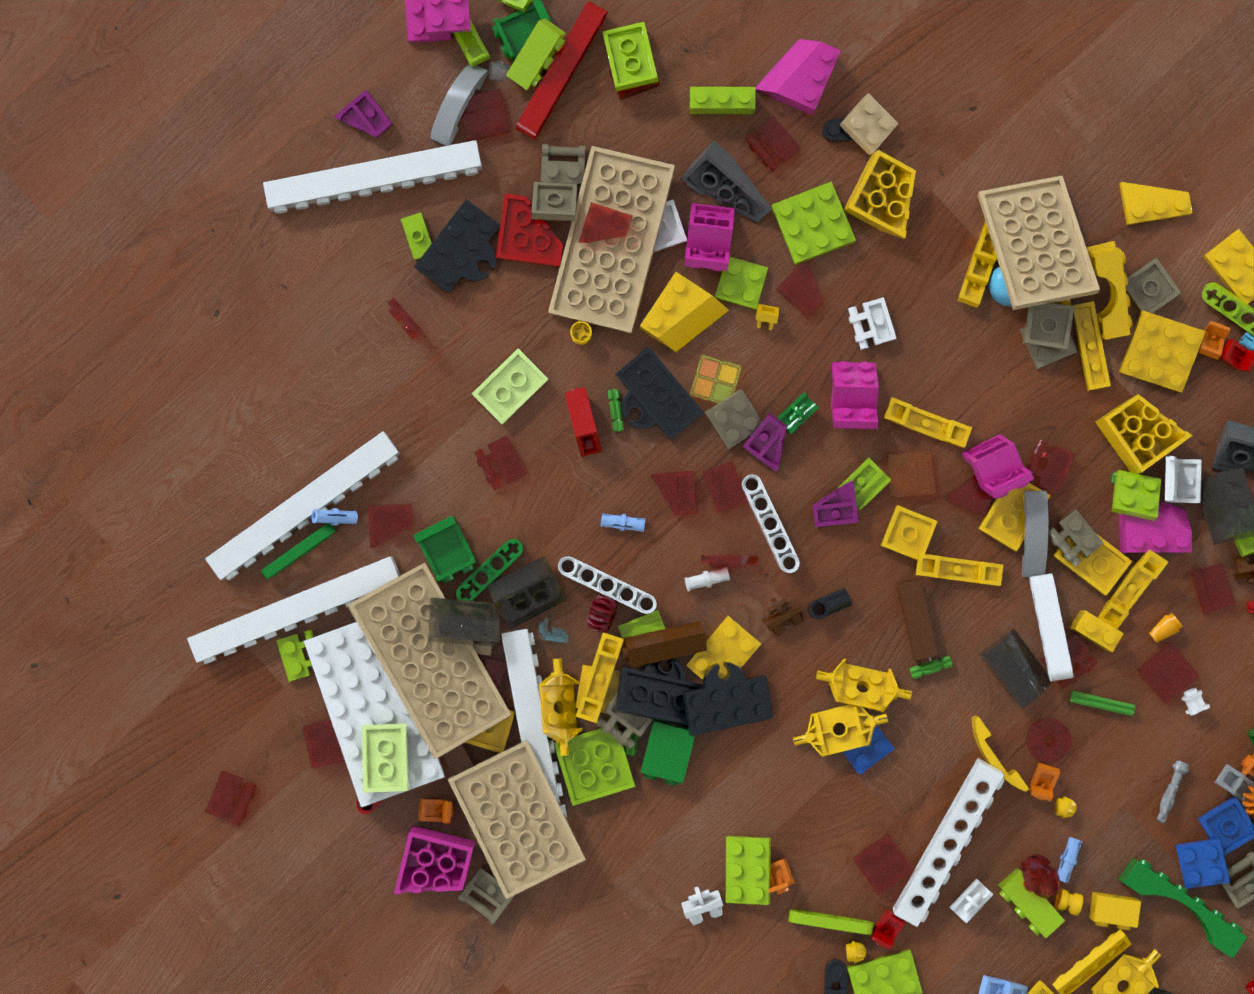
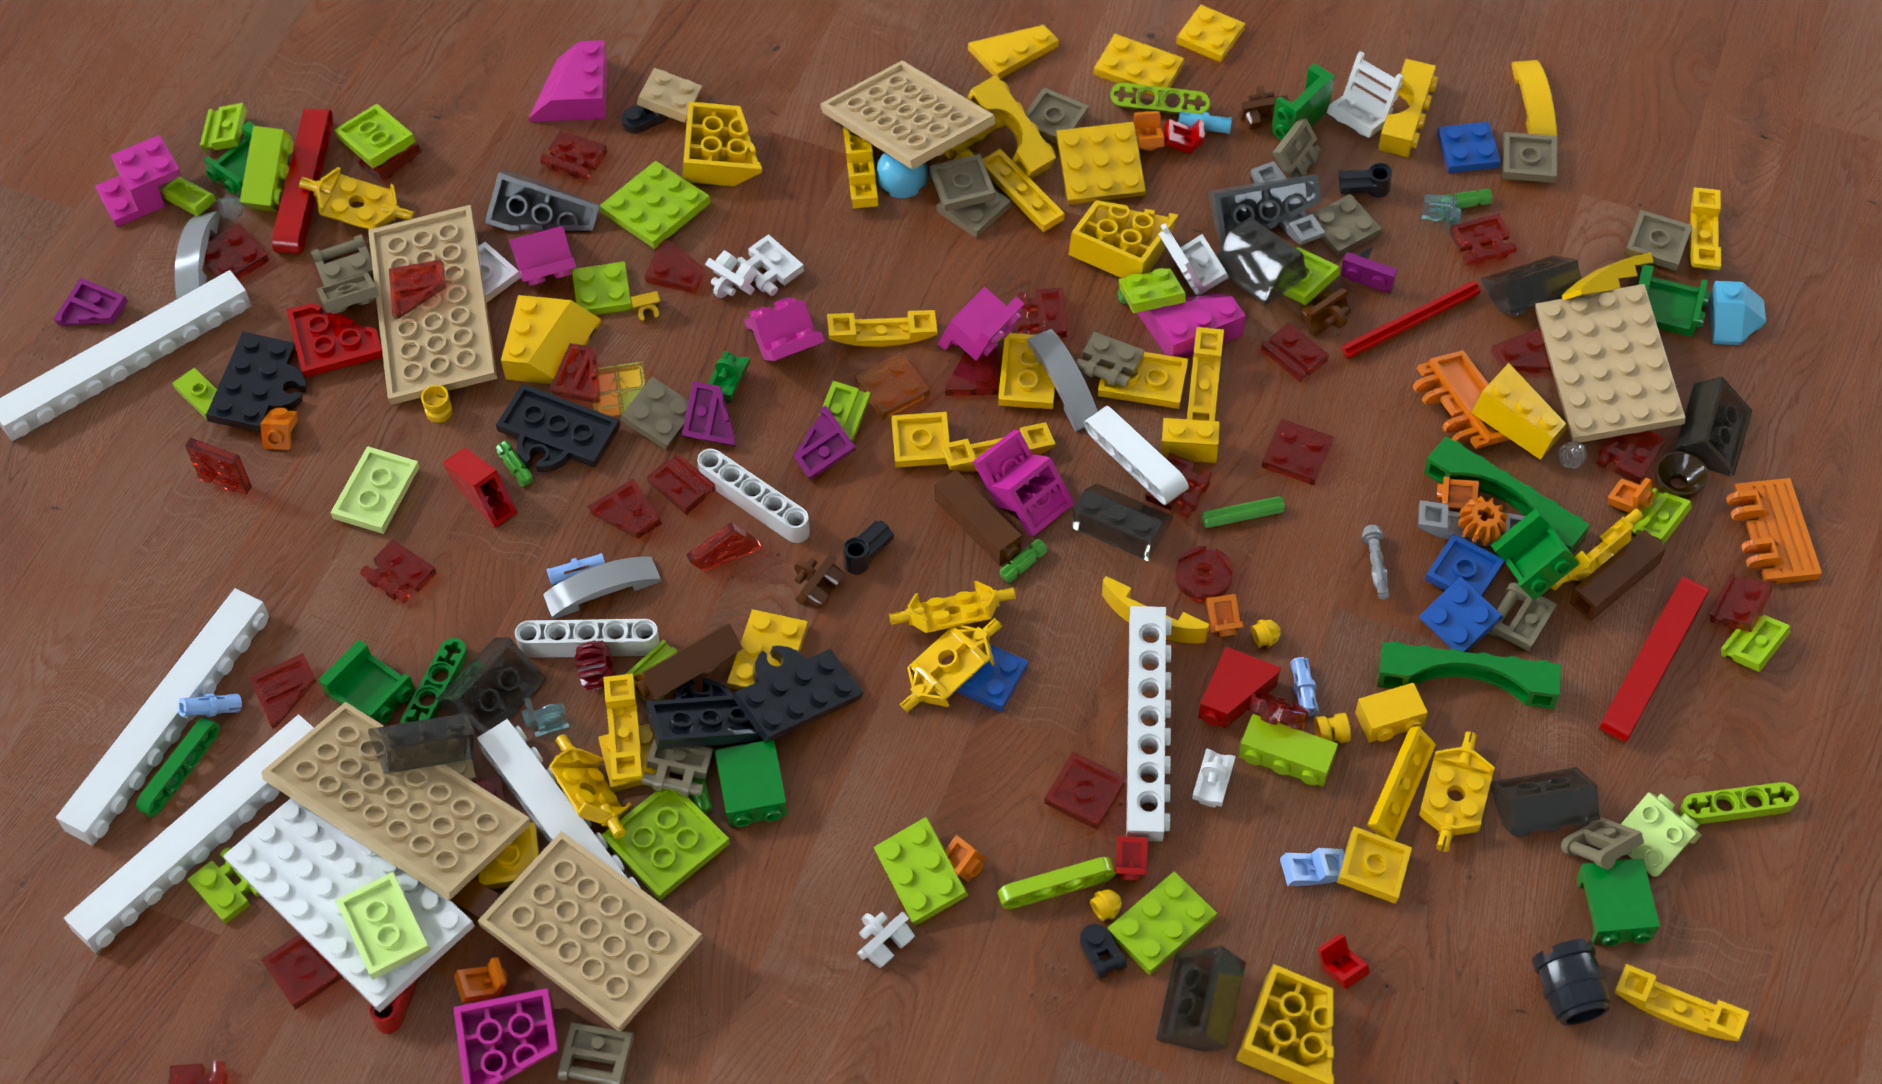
camera: 25 degrees left, 30 degrees down
white pin [684,567,730,591] -> none
lime brick [689,87,755,114] -> none
light orange cone [1149,613,1183,643] -> none
white brick [1181,688,1210,715] -> none
none -> orange bracket [261,408,298,450]
none -> yellow plate [299,167,414,230]
none -> light grey slope [543,557,661,620]
none -> clear red wing [549,343,600,404]
none -> white hips [705,250,757,298]
none -> dark pink bracket [973,430,1075,536]
none -> red slope [1198,647,1281,728]

